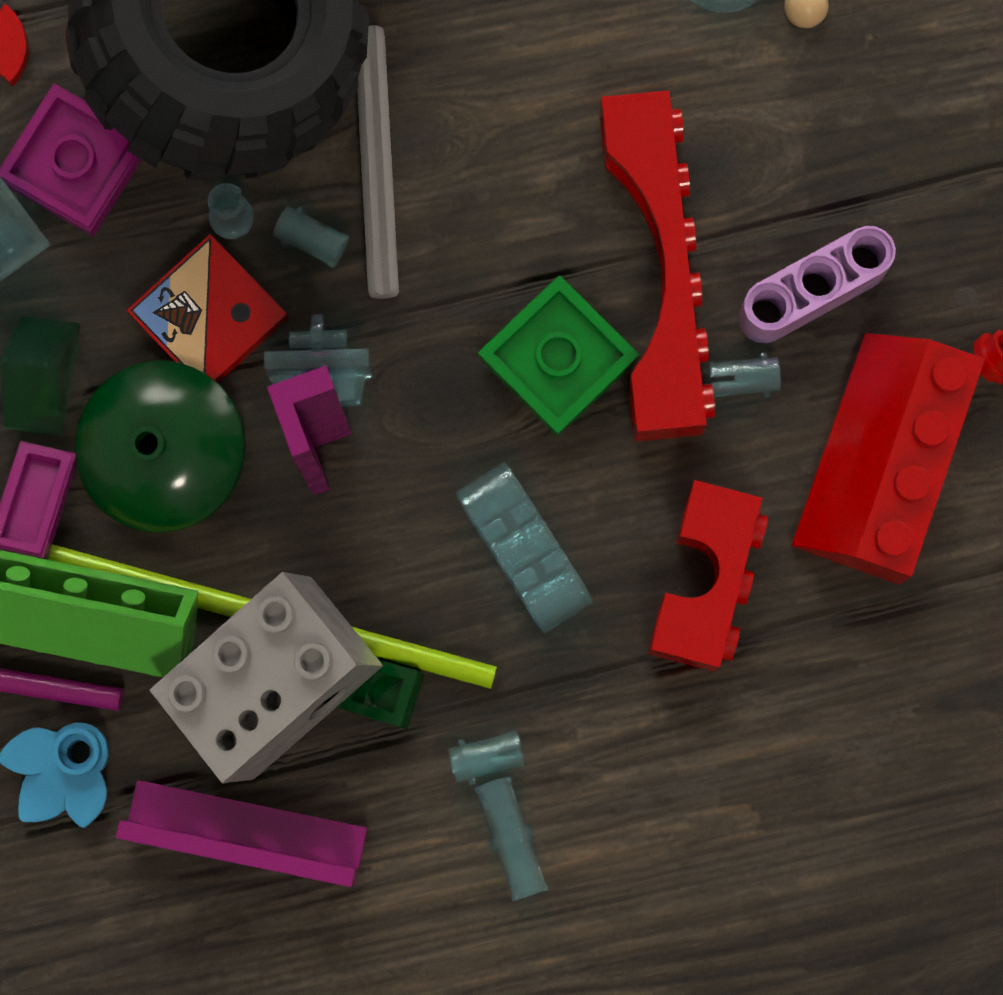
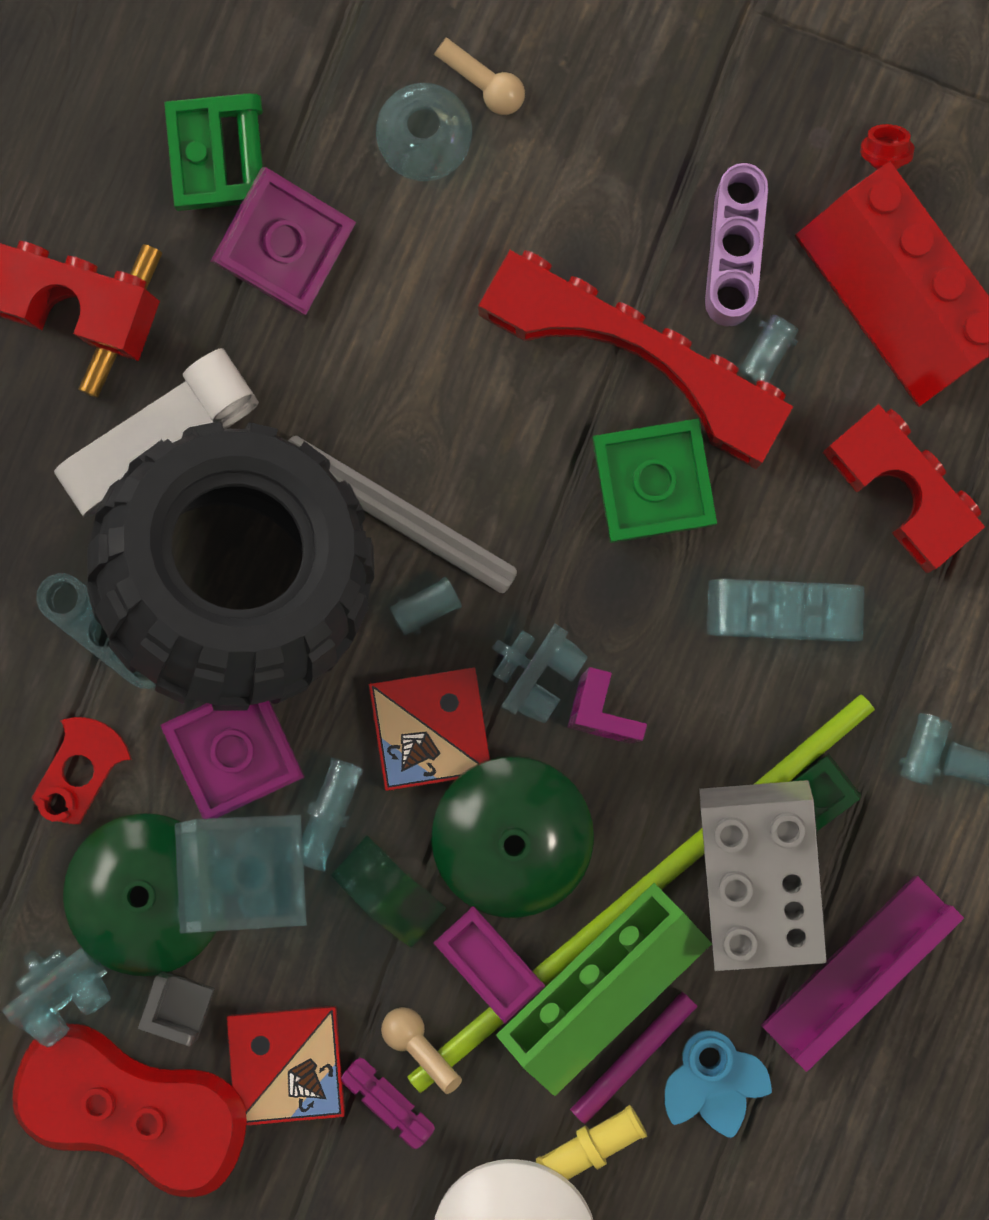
camera: 60 degrees left, 5 degrees up
clear light blue pin [208,183,254,239] -> none
none -> clear light blue pin [293,758,364,871]

